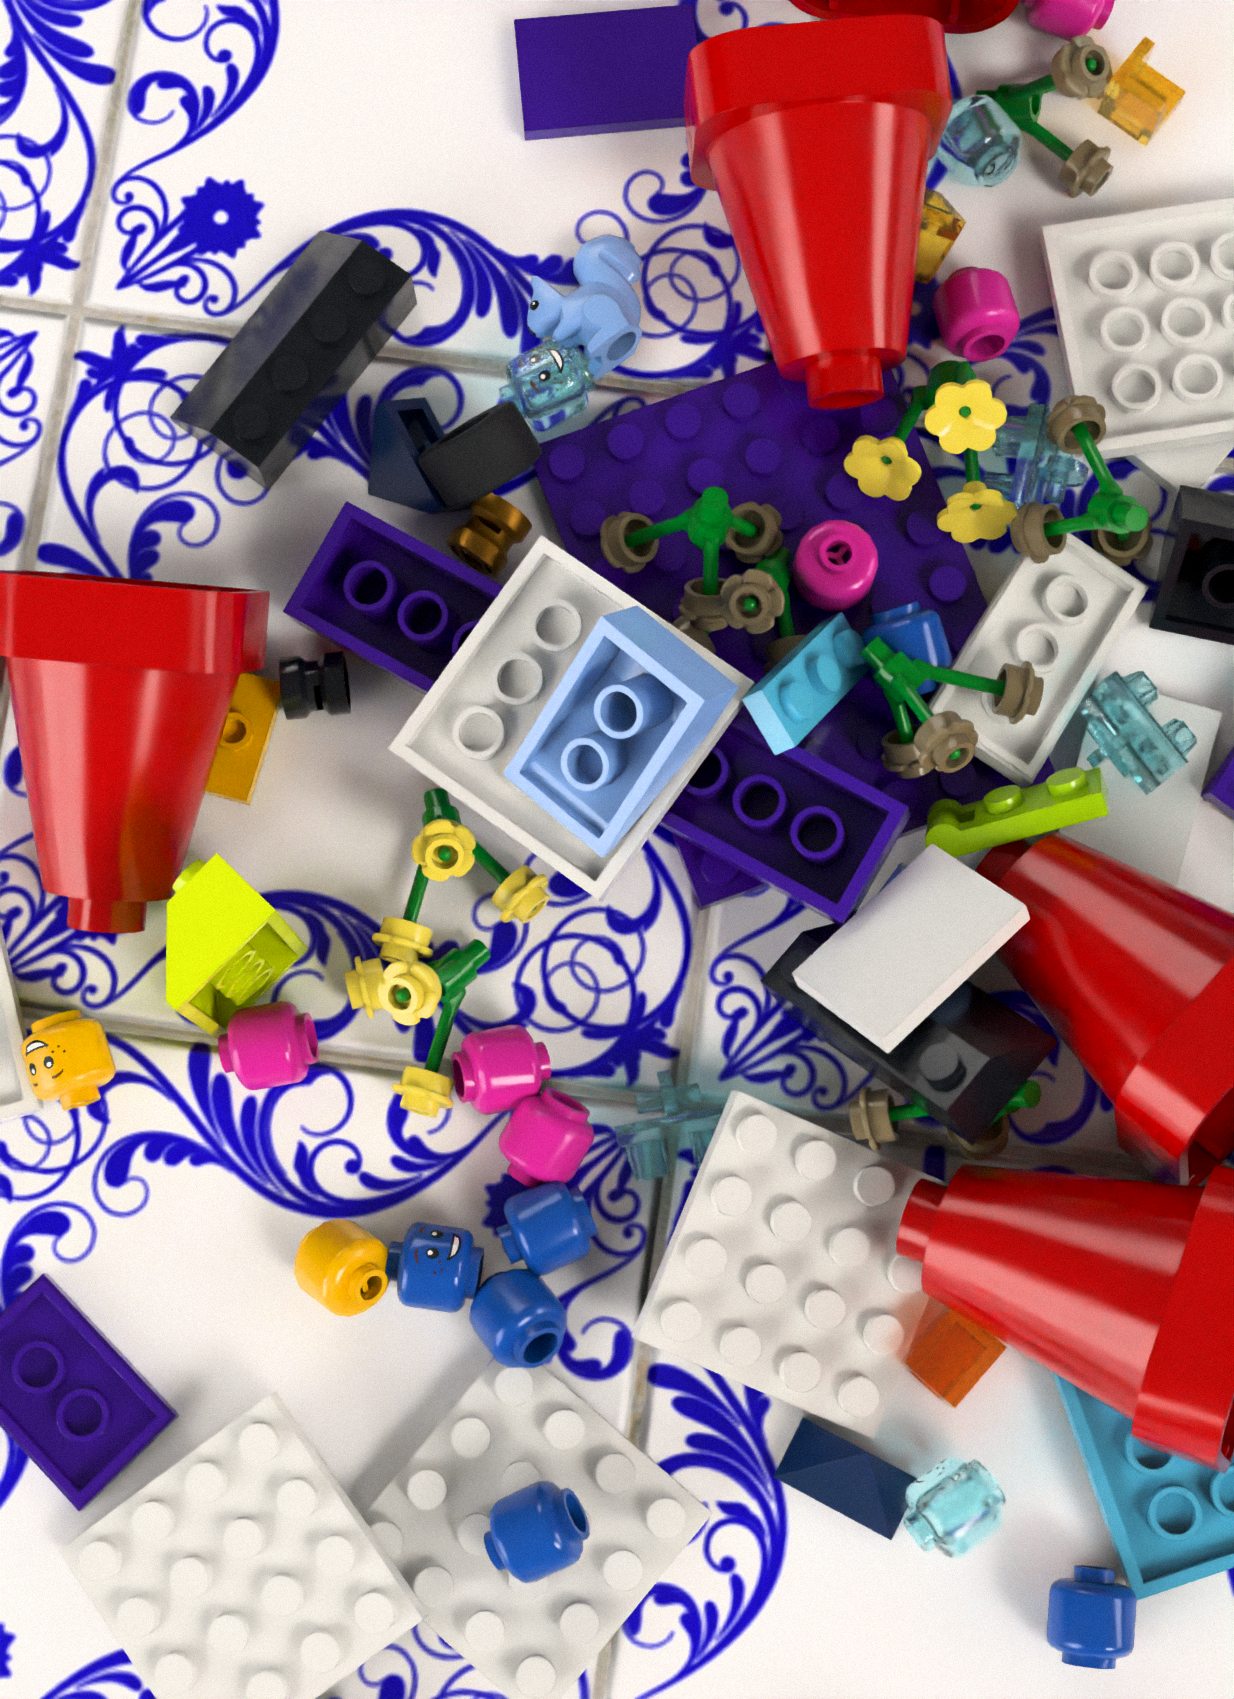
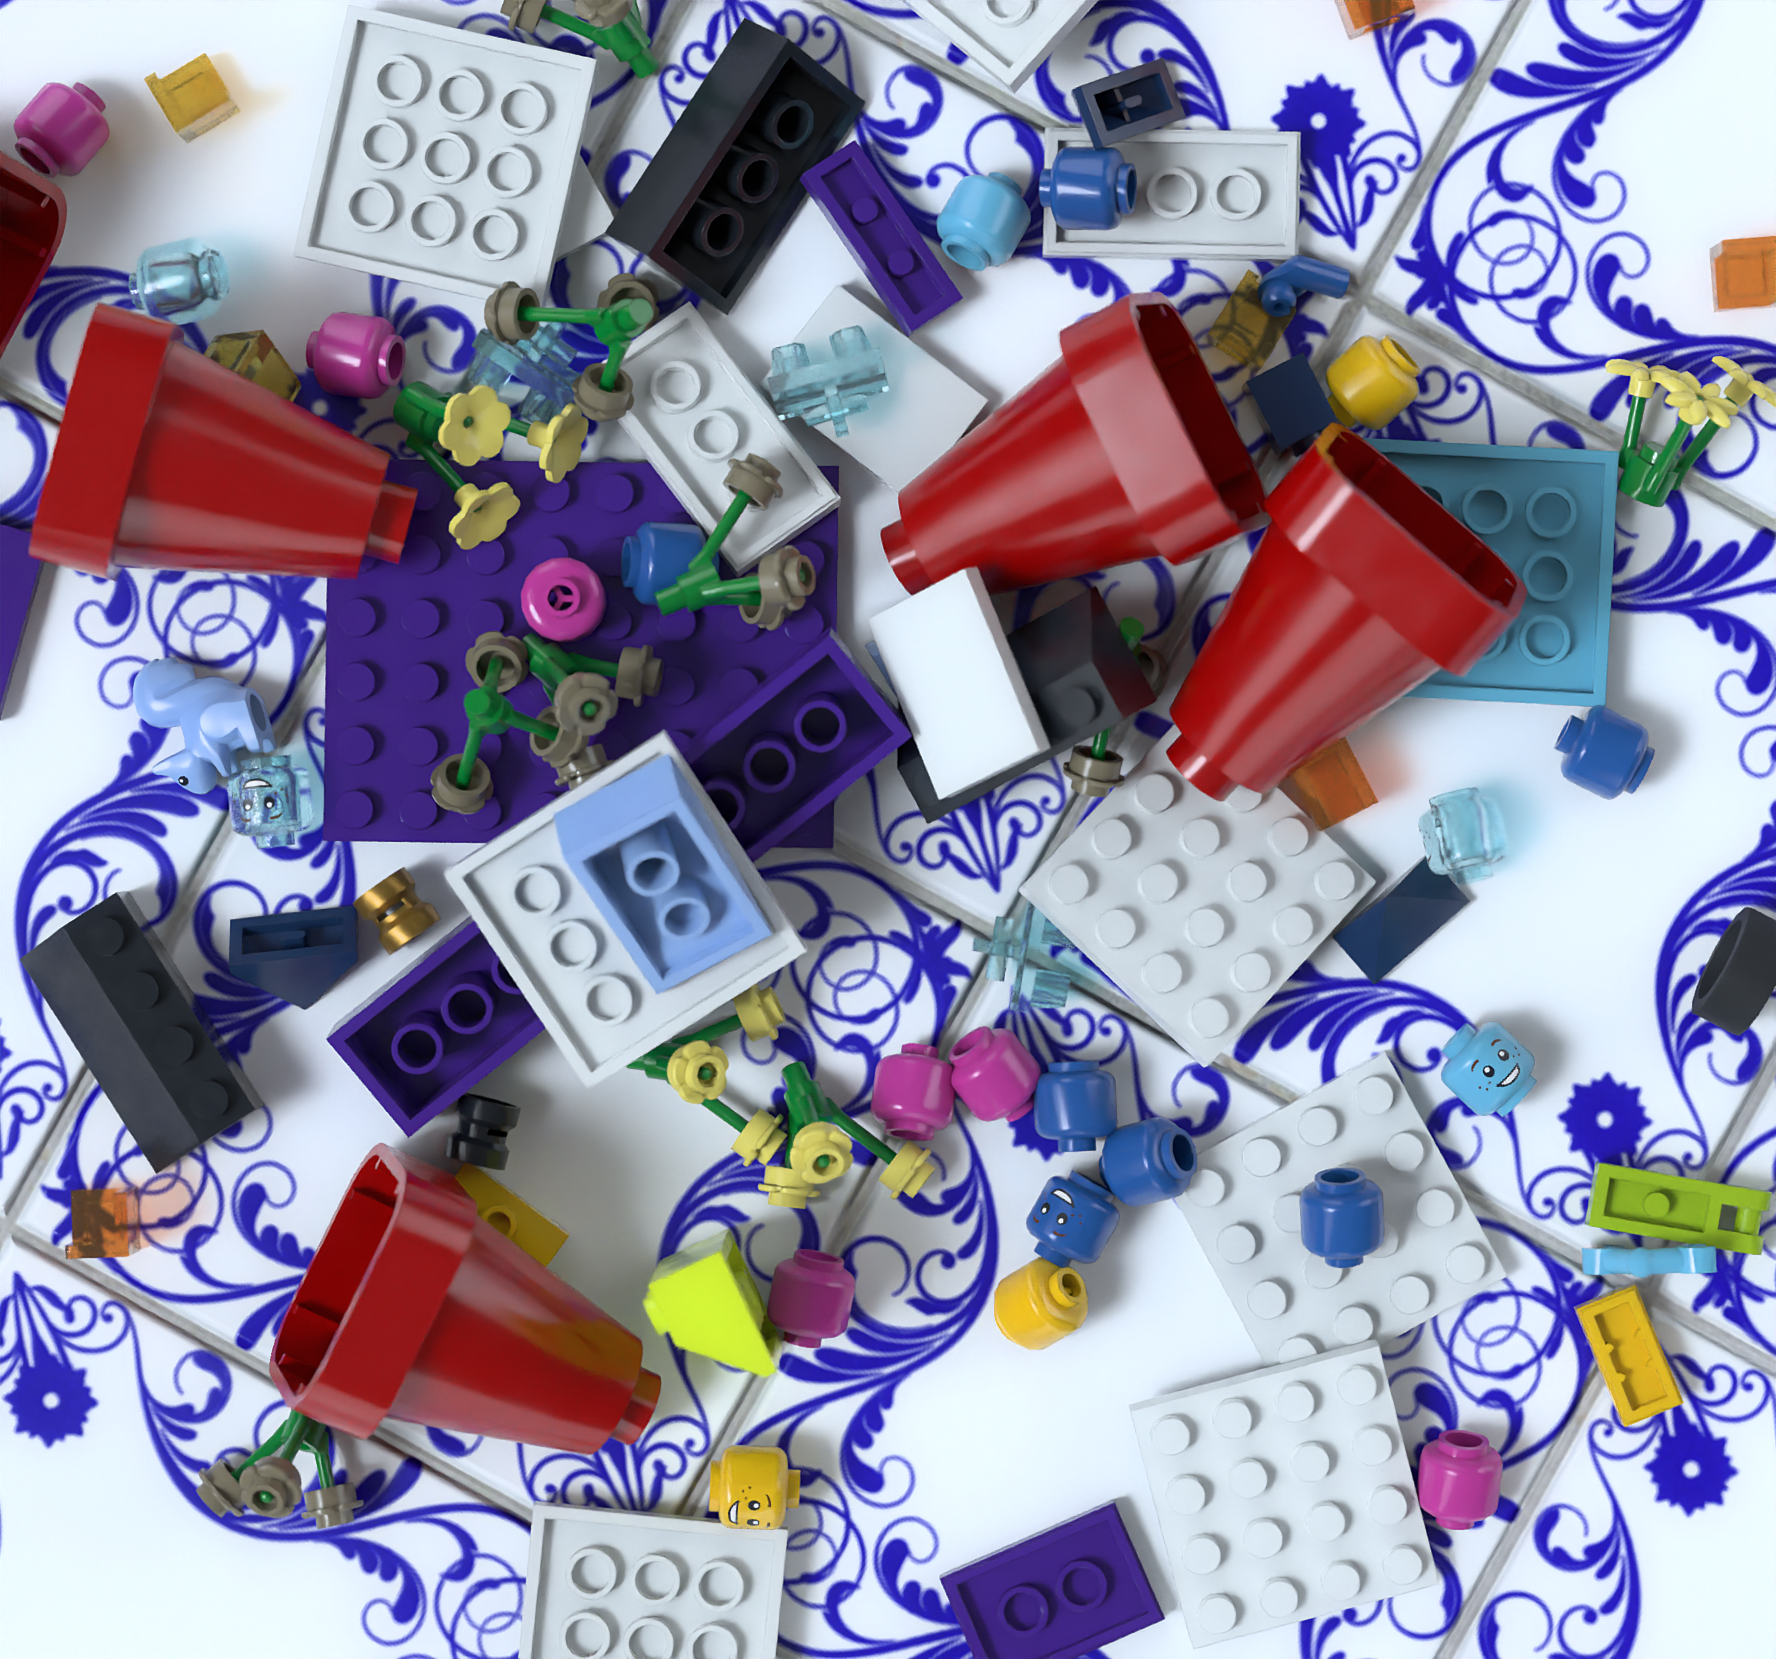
camera: 70 degrees left, 10 degrees up
black tyre [418,401,542,510] -> none
medium azure plate [741,612,870,755] -> none
lime plate [925,767,1109,858] -> none
dark tan plant [974,35,1114,198] -> none
none -> clear orange panel [65,1186,141,1259]
none -> medium azure head [1441,1022,1537,1117]

